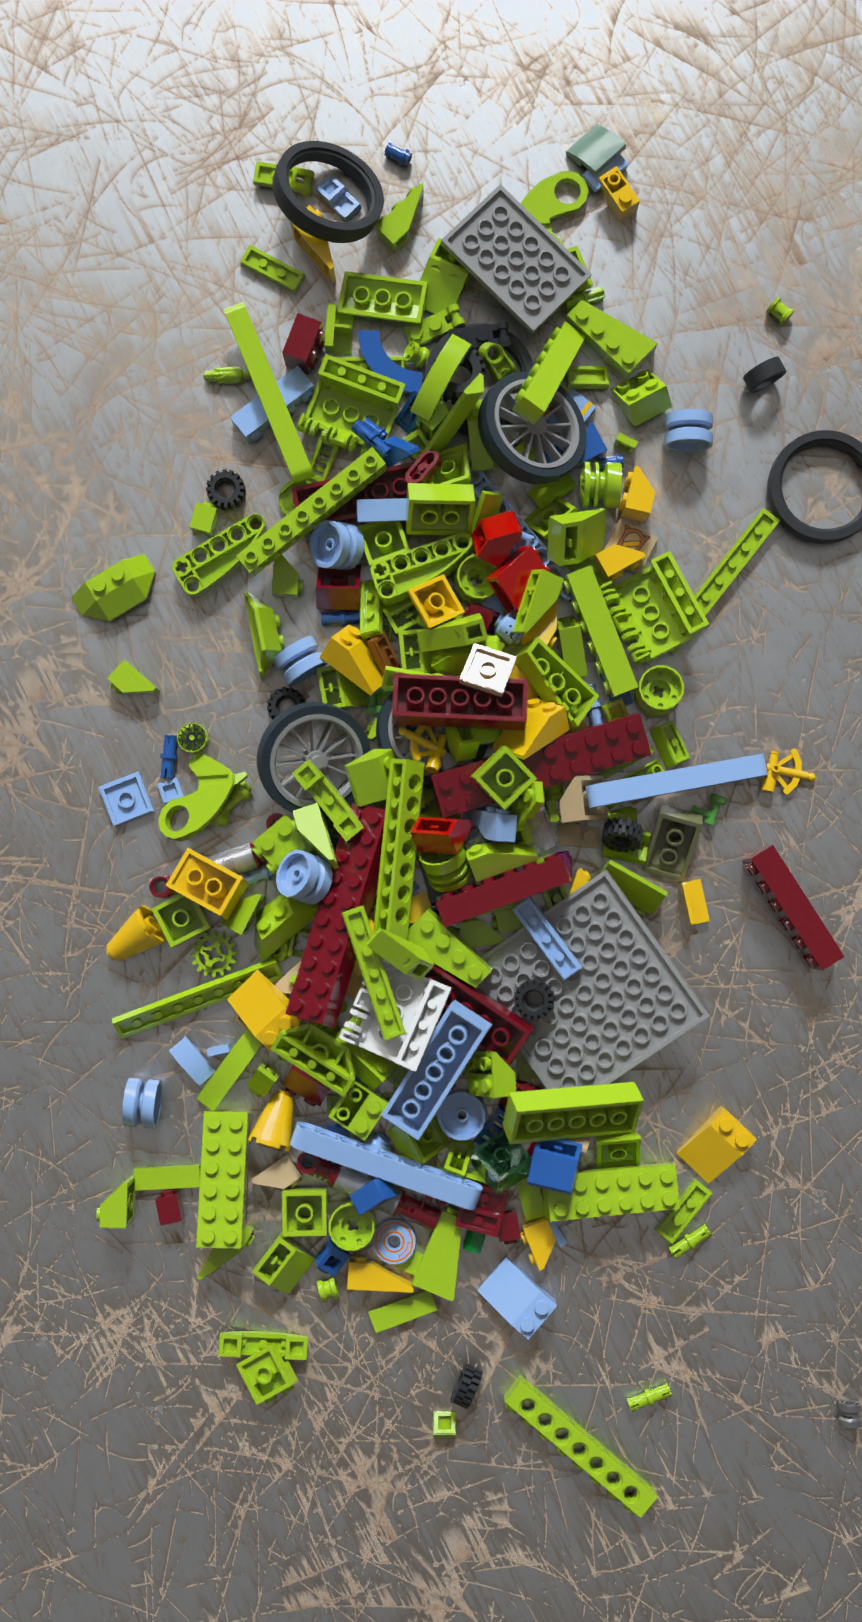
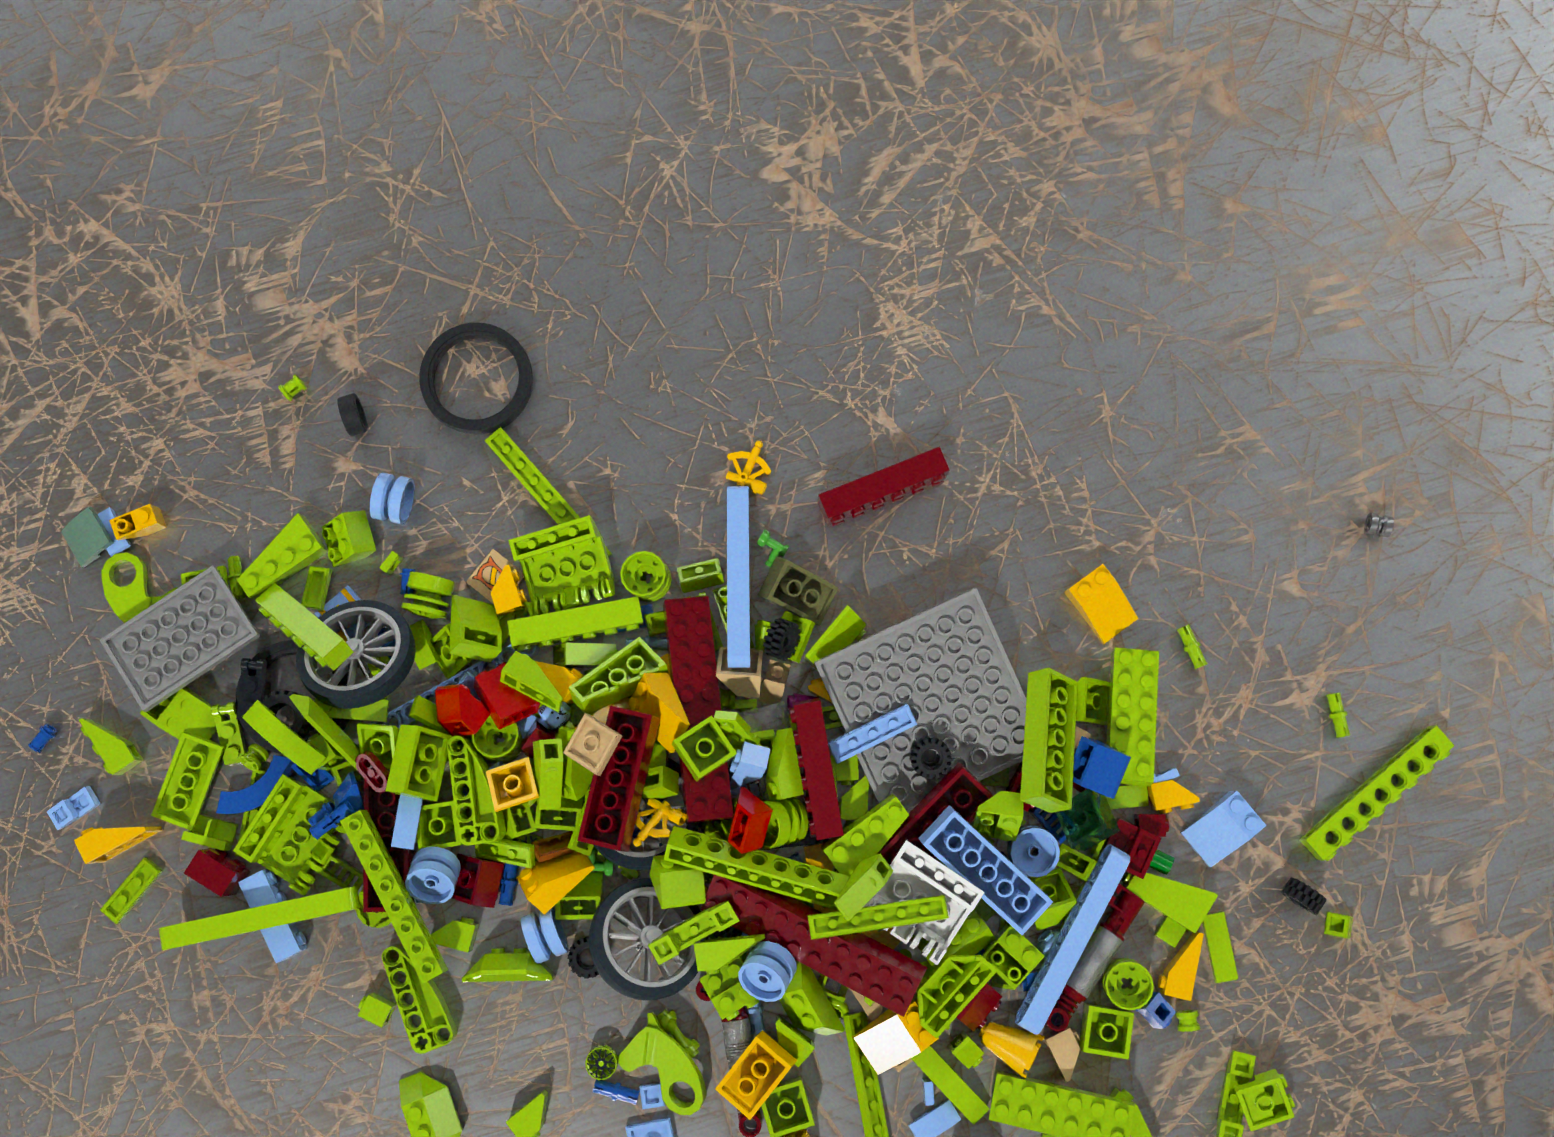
camera: 80 degrees left, 5 degrees down
lime gear [190,930,238,978] -> none
lime piece [203,366,251,384] -> none
black tyre [206,469,246,511] -> none
lime slope [252,1231,316,1294] -> none
lime plate [253,161,315,195] -> none
black tyre [272,141,384,243] -> none
blue slope [349,1178,398,1216] -> none
light blue tile [373,1219,416,1264] -> none
lime piece [479,342,517,382] -> none
blue slope [575,422,608,469] -> none
yellow slope [618,466,655,523] -> none
lime tile [654,1179,713,1245] -> none
yellow panel [678,879,710,926] -> none

